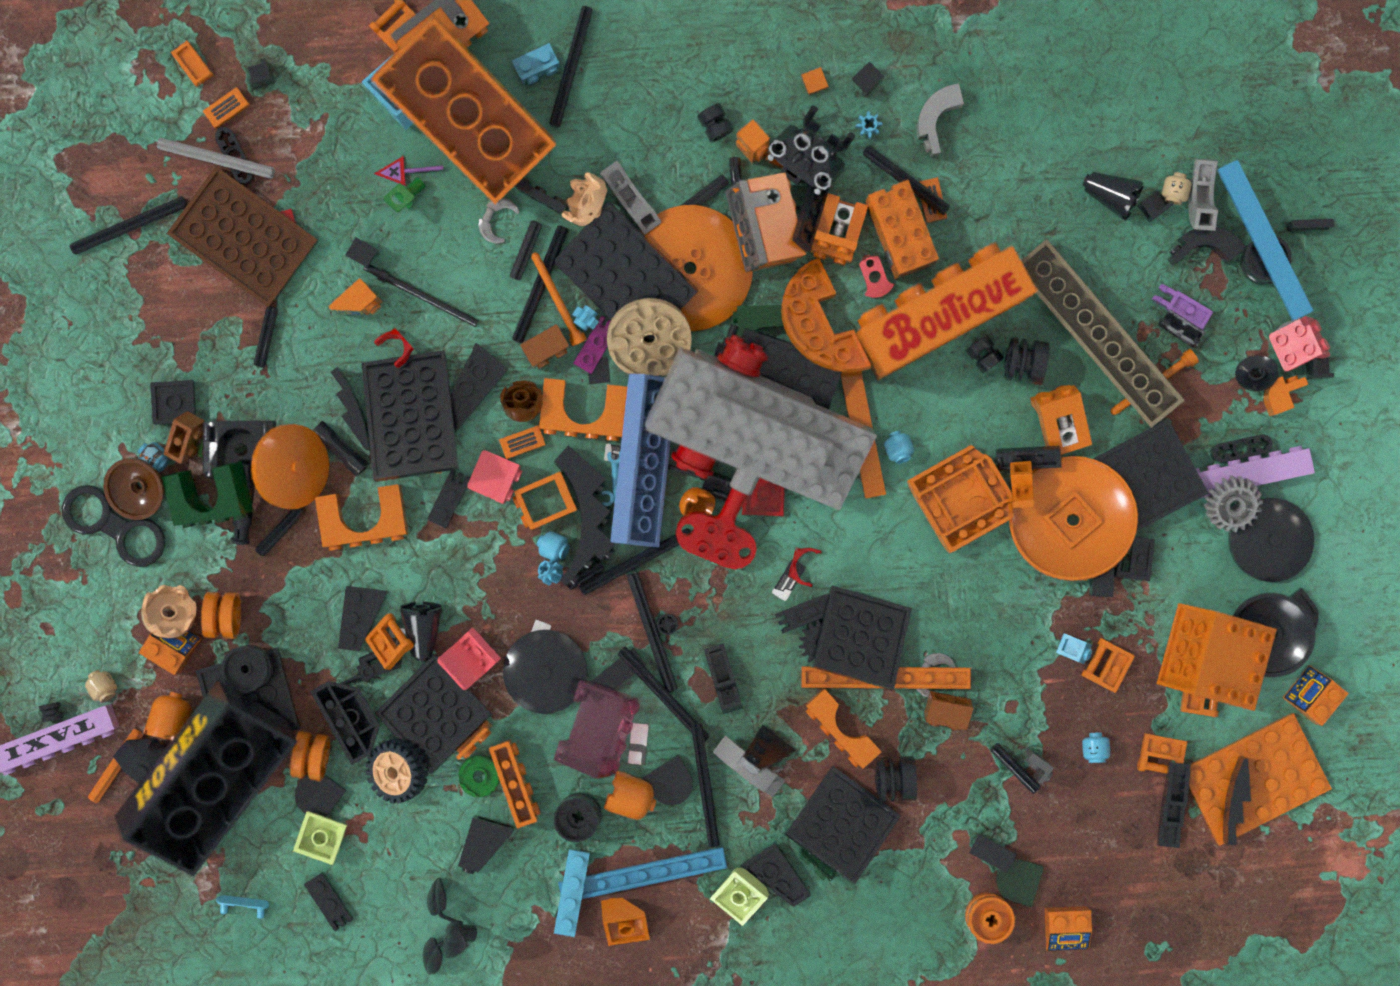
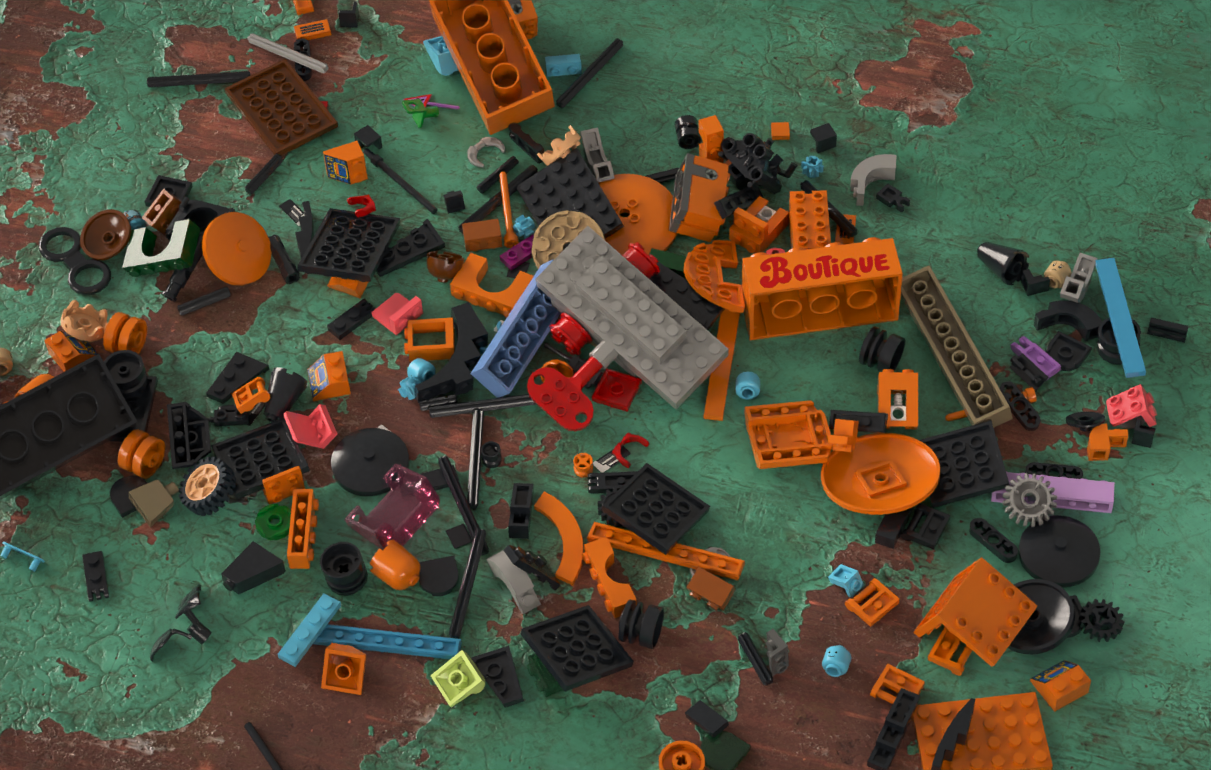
camera: 25 degrees right, 35 degrees down
yellowish green slope [293,811,347,865] -> none
orange arch [315,484,409,551] -> none
orange tile [499,425,546,459] -> none
white sticker [628,723,648,765] -> none
black wheel [965,334,1004,374] -> none
none -> dark tan torso [129,480,179,527]
none -> black sticker [279,199,305,226]
none -> orange slope [307,351,351,401]
none -> black tile [443,190,465,214]
none -> black sticker [446,523,472,549]
none -> orange tile [534,491,584,586]
none -> orange wheel [573,453,593,478]
none -> black plate [876,184,910,212]
none -> black beam [969,518,1018,563]
none -> black beam [999,381,1041,431]
none -> black tile [1046,331,1092,371]
none -> black gear [1078,599,1125,642]

